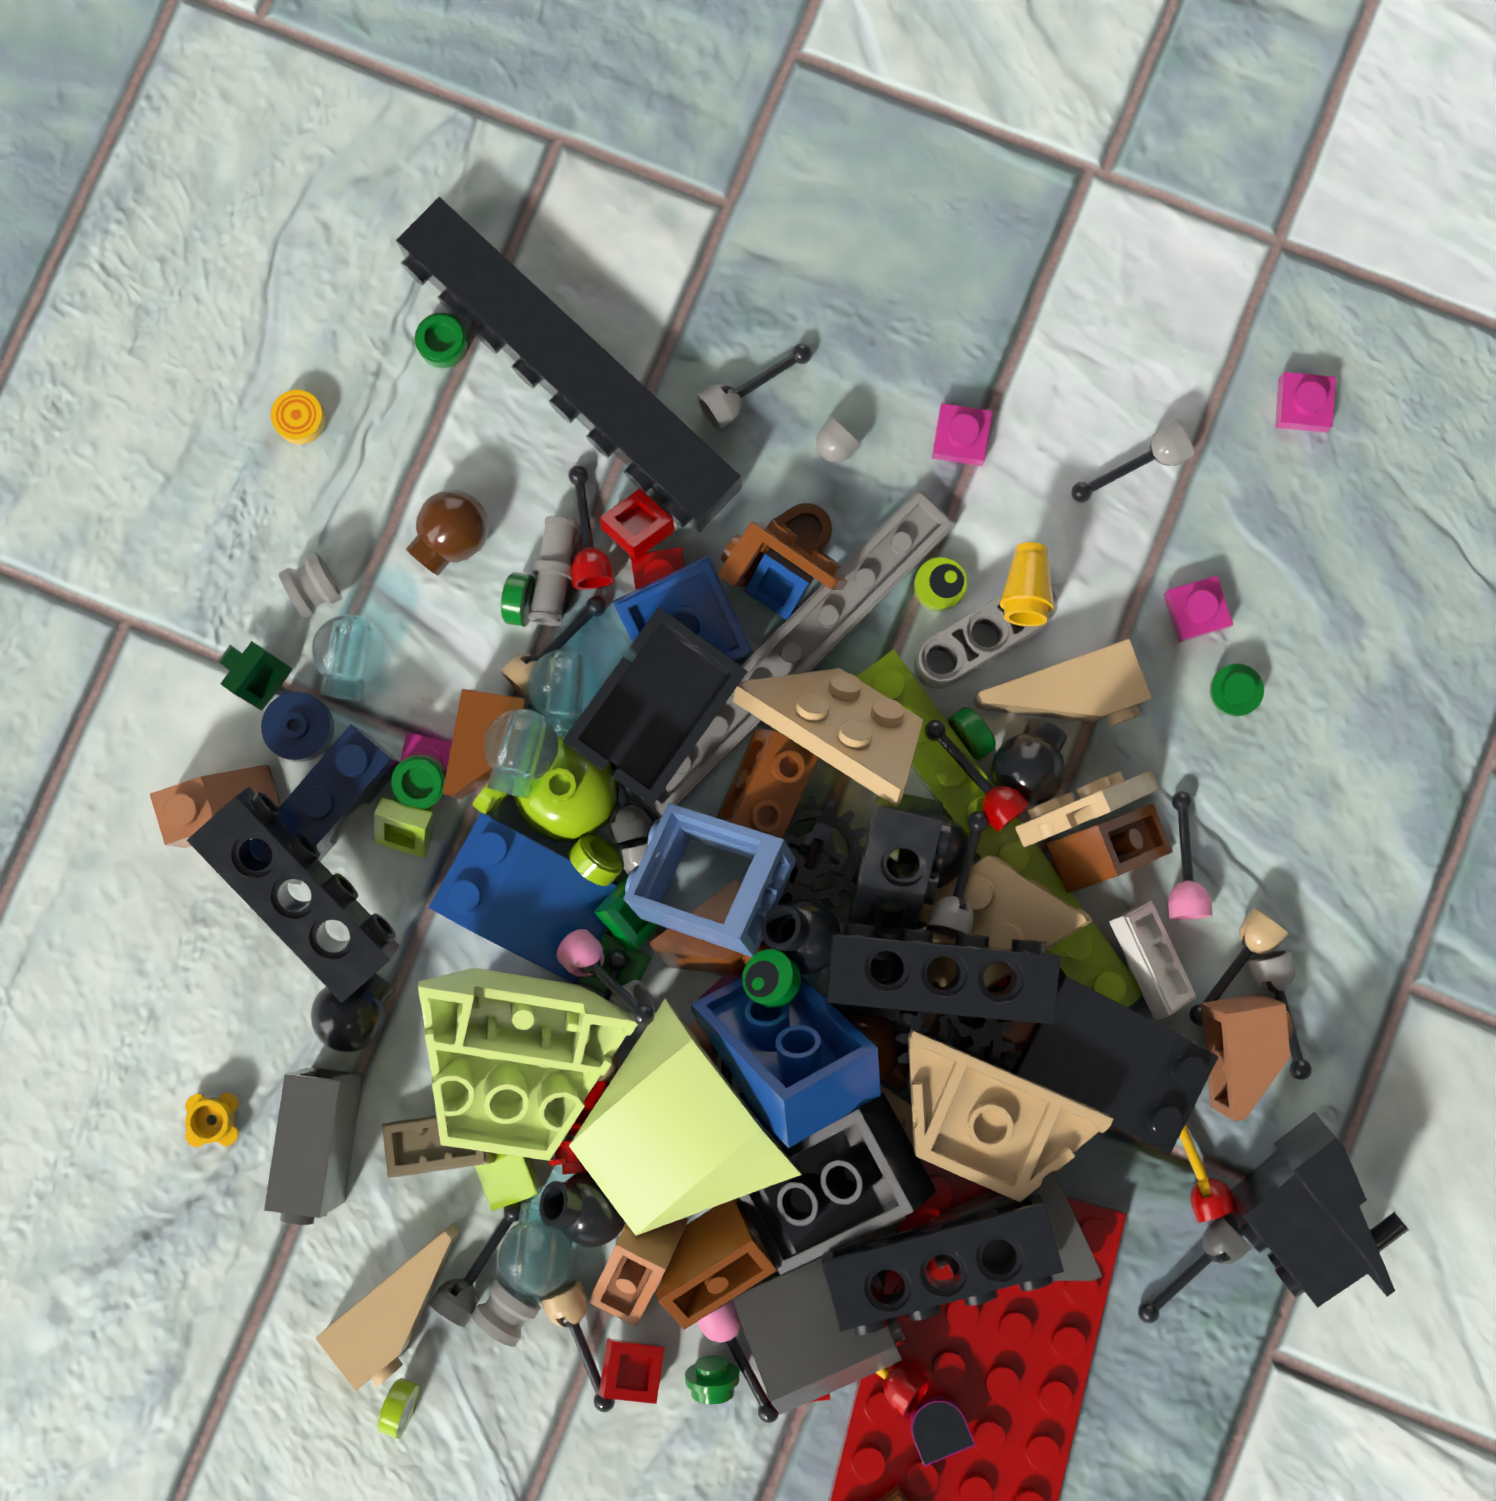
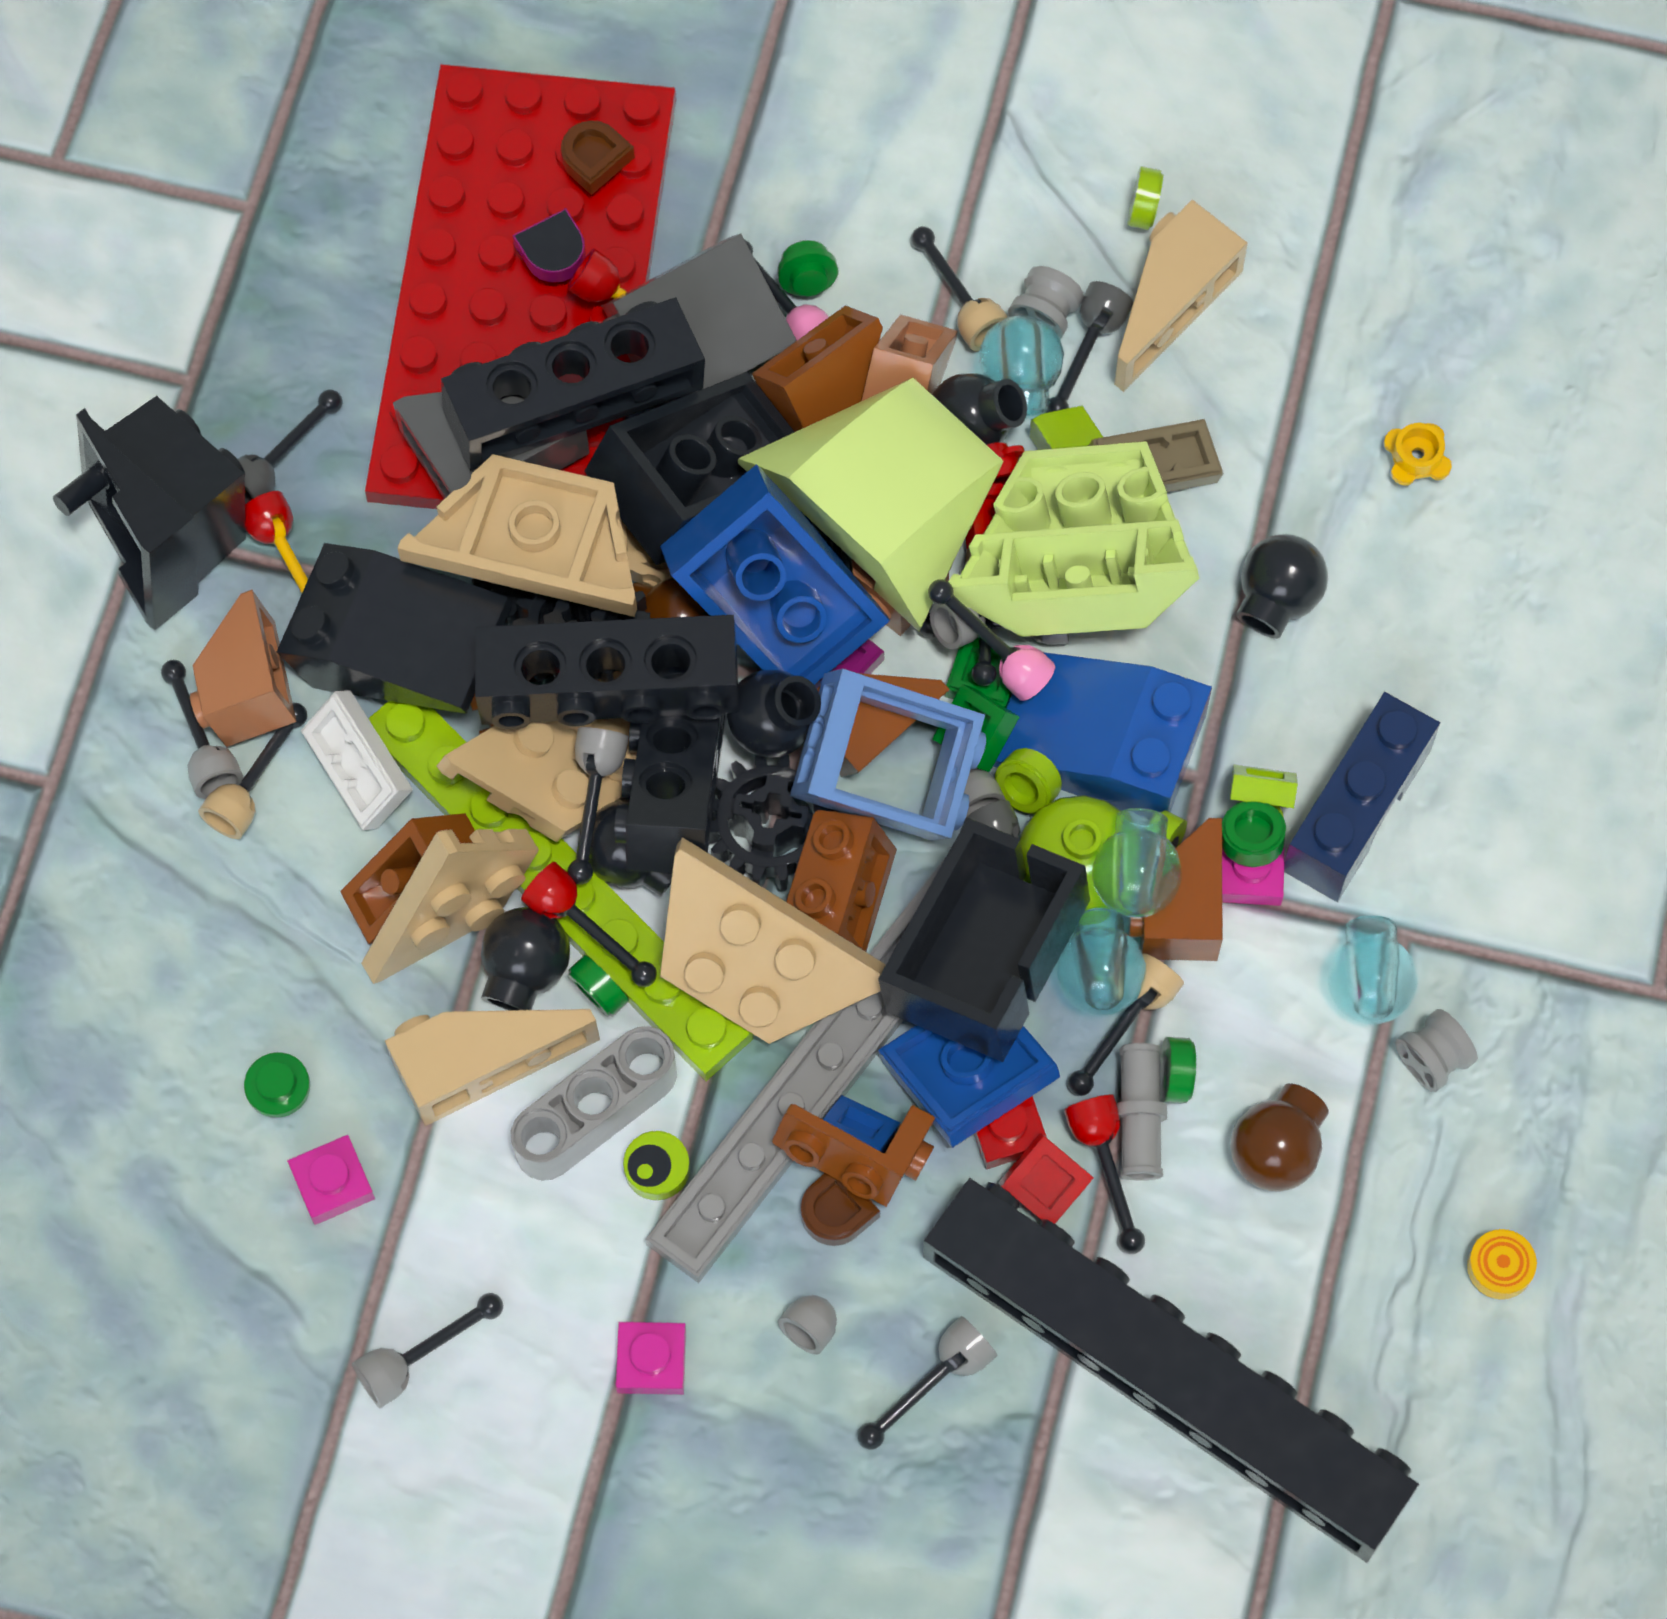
camera: 170 degrees right, 15 degrees down
nougat slope [149,764,281,848] -> none
black brick [186,787,400,1003] -> none
dark green tile [218,641,293,711] -> none
dark blue wheel [261,692,334,762] -> none
dark grey brick [264,1067,364,1225] -> none
green tile [415,313,469,368] -> none
red plate [599,1338,665,1404] -> none
green tile [742,949,801,1008] -> none
yellow cone [1000,542,1054,626] -> none
hinge [1168,791,1213,920] -> none
dark pink plate [1275,372,1336,433] -> none

